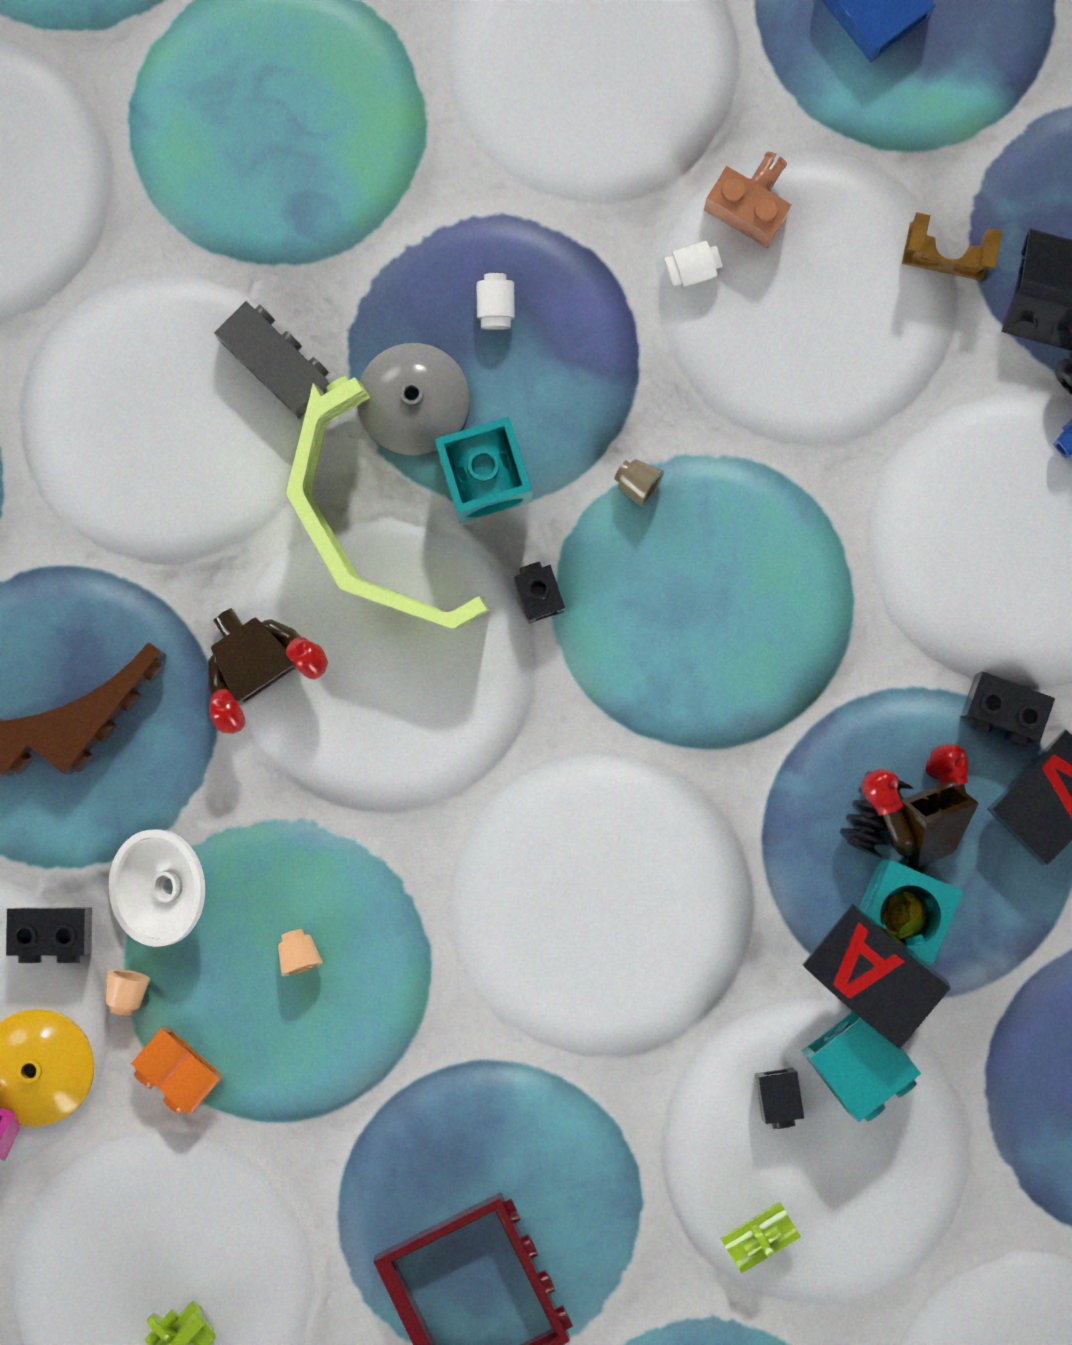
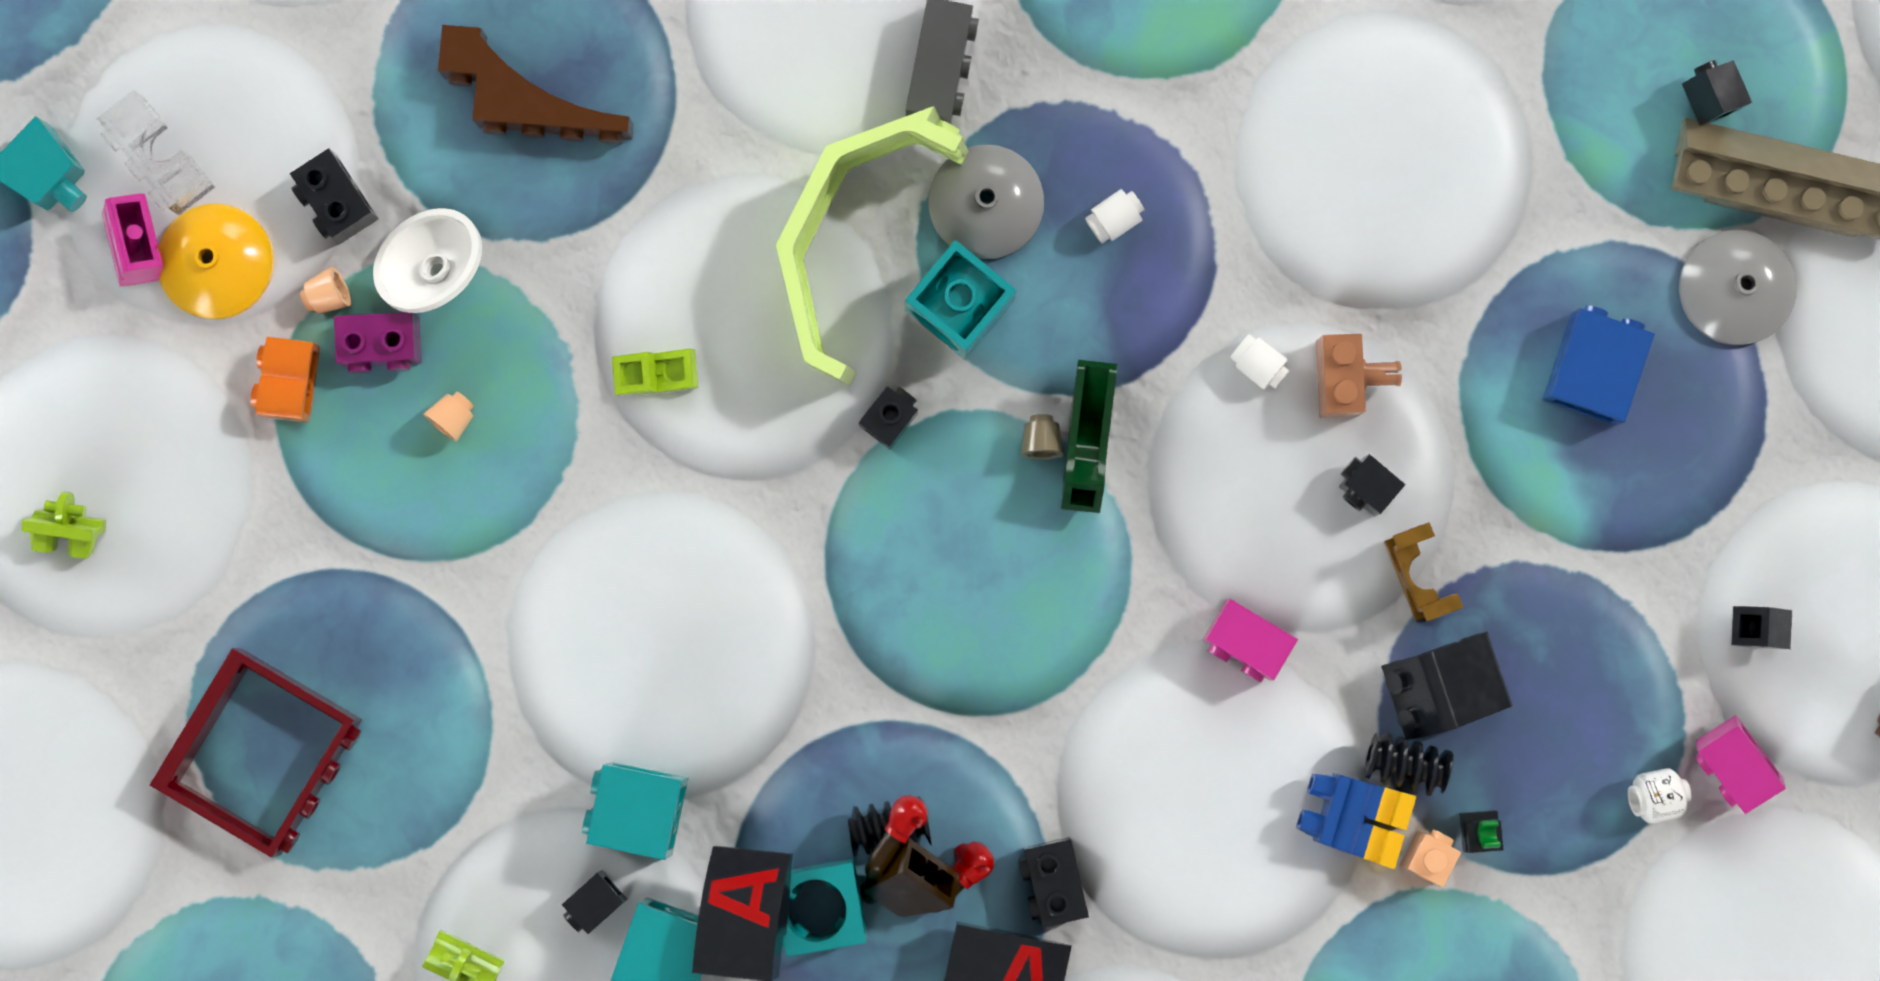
camera: 55 degrees right, 0 degrees up
dark brown torso [208,608,328,734] -> none
plate [882,892,926,939] -> none
none -> magenta brick [334,312,422,373]
none -> teal brick [582,762,689,860]
none -> lime slope [612,348,699,396]
none -> dark green arch [1061,360,1117,513]
none -> dark pink brick [1202,599,1298,683]
none -> black brick [1339,454,1406,517]

